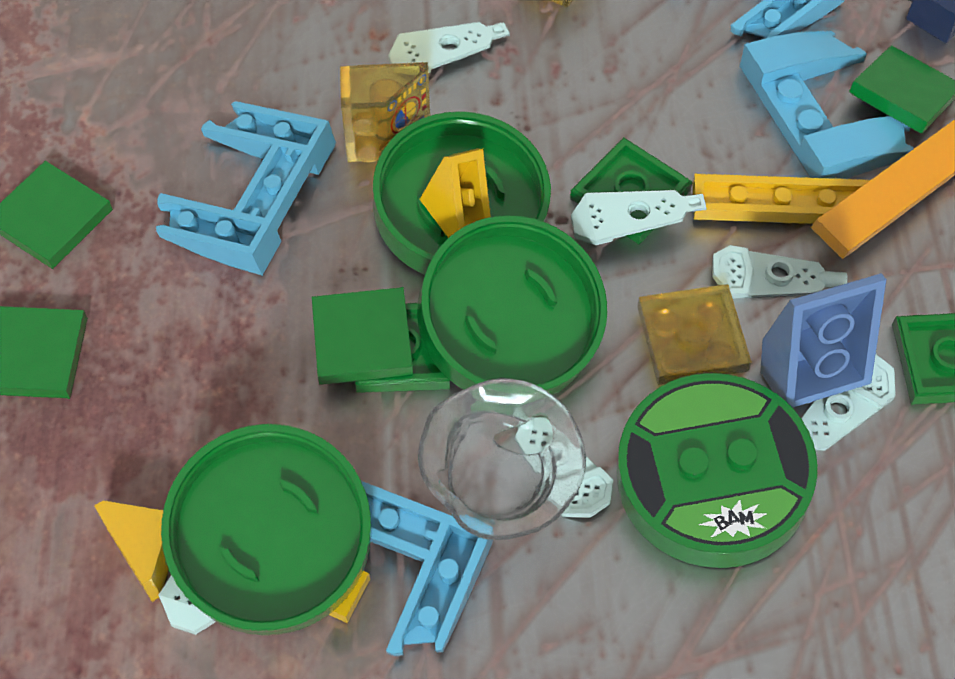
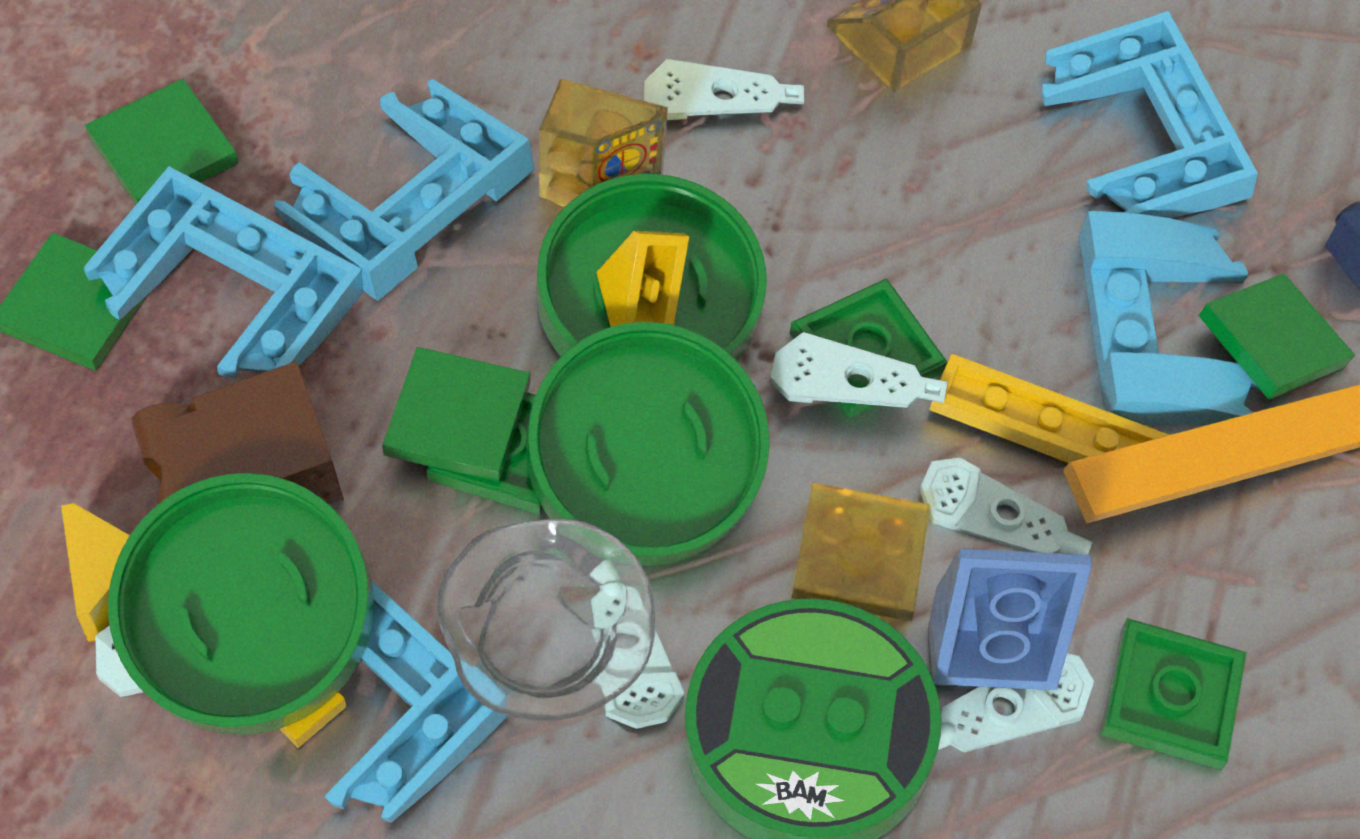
camera: 15 degrees right, 0 degrees up
none -> medium azure wedge [83,166,363,378]
none -> reddish brown piece [132,361,344,504]

